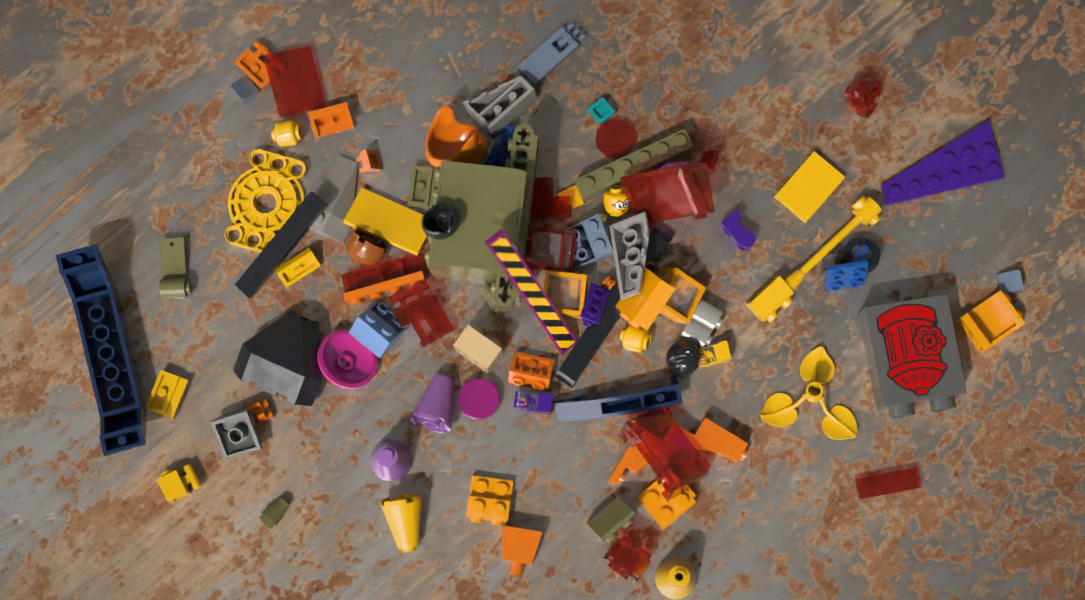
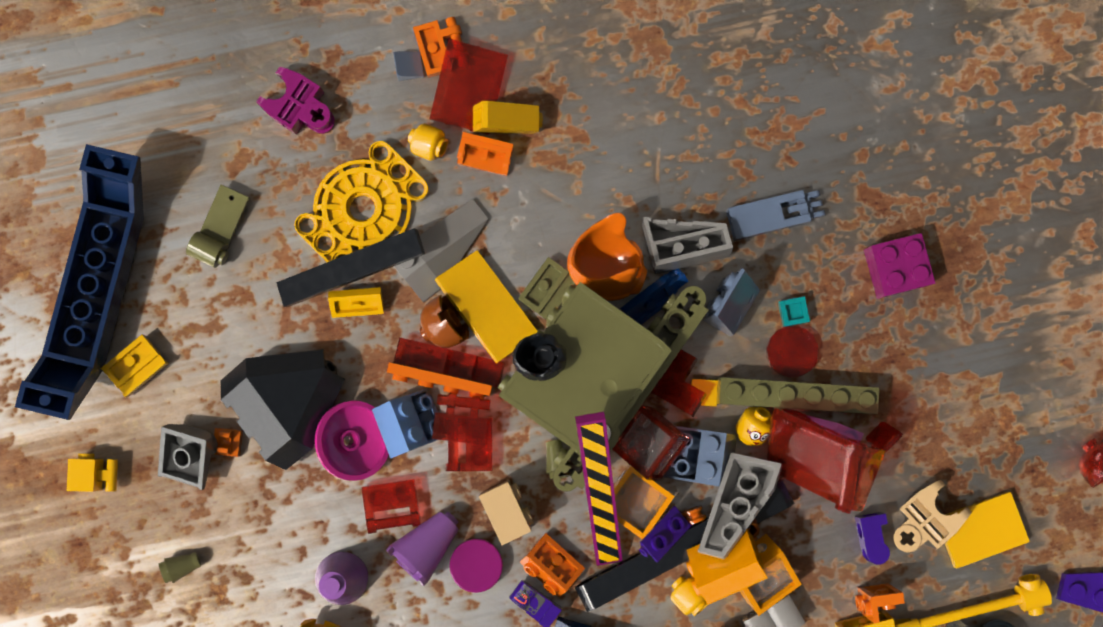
camera: 20 degrees right, 5 degrees up
orange tile [356,149,383,173] -> none
none -> magenta piece [256,67,335,134]
none -> clear red plate [361,479,421,534]
none -> yellow slope [473,101,543,134]
none -> sand blue slope [703,268,760,336]
none -> orange bracket [855,583,905,623]
none -> magenta brick [864,233,936,299]
none -> tan piece [894,480,972,553]

